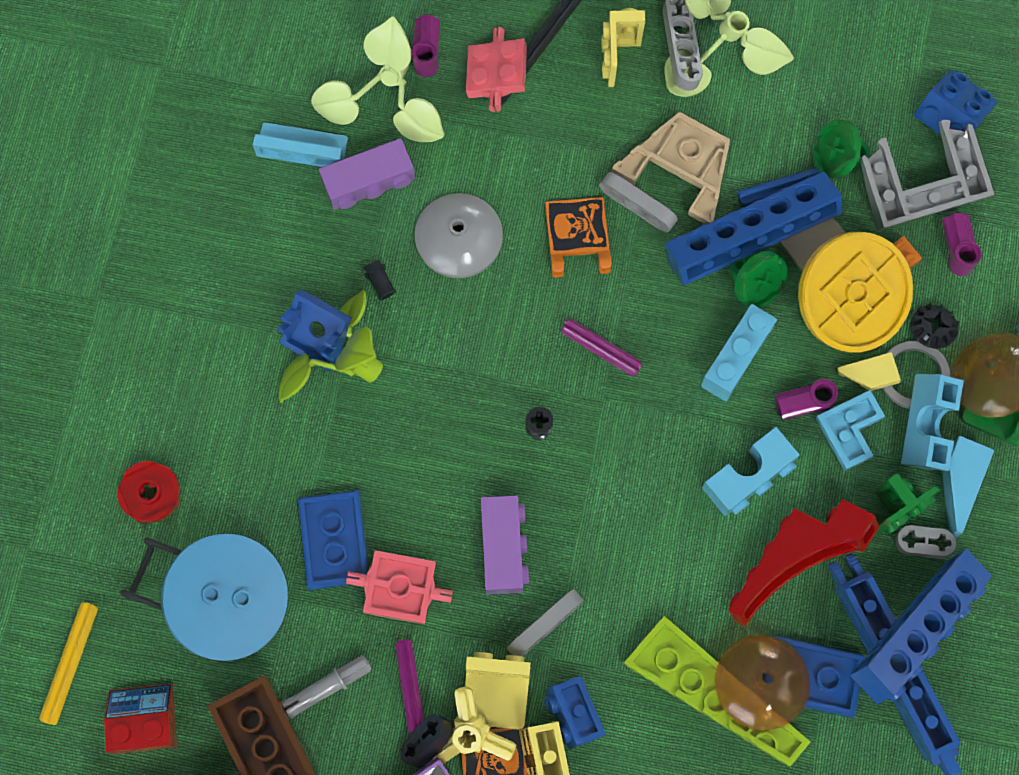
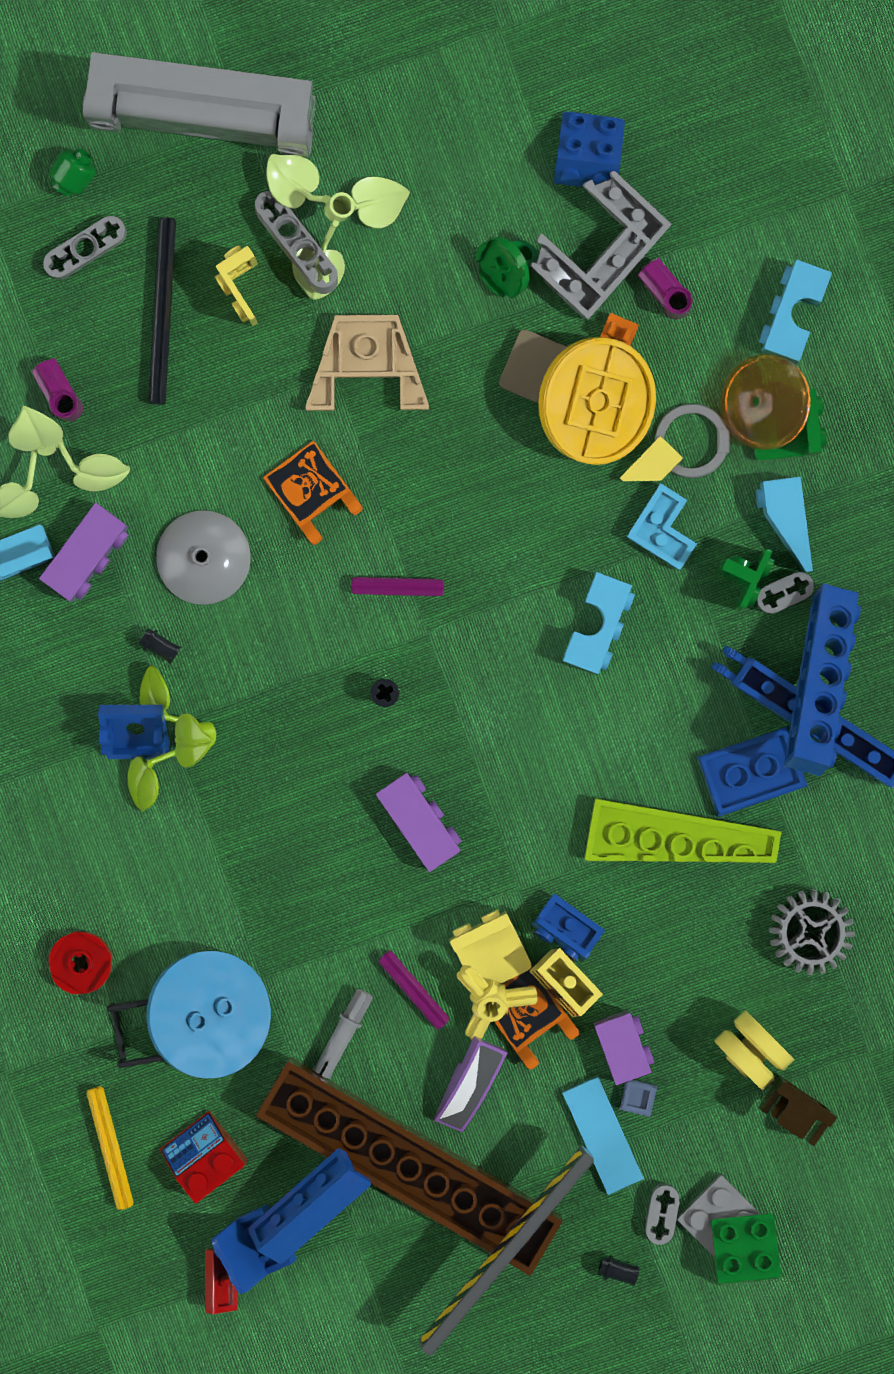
camera: 30 degrees left, 15 degrees up
blue tile [298,490,369,591] -> none
coral plate [346,550,453,624] -> none
black beam [400,714,453,768] -> none
coral plate [466,27,527,112] -> none
light grey beam [507,589,585,657] -> none
light grey beam [599,172,678,233] -> none
blue brick [665,171,842,286] -> none
medium azure arch [701,304,777,402] -> none
clear orange dish [715,635,810,731] -> none
red arch [728,499,879,627] -> none
green tile [729,251,788,308] -> none
blue axle [737,168,821,206] -> none
magenta piece [774,379,838,421] -> none
medium azure arch [901,374,964,471] -> none
black gear [910,302,959,349] -> none

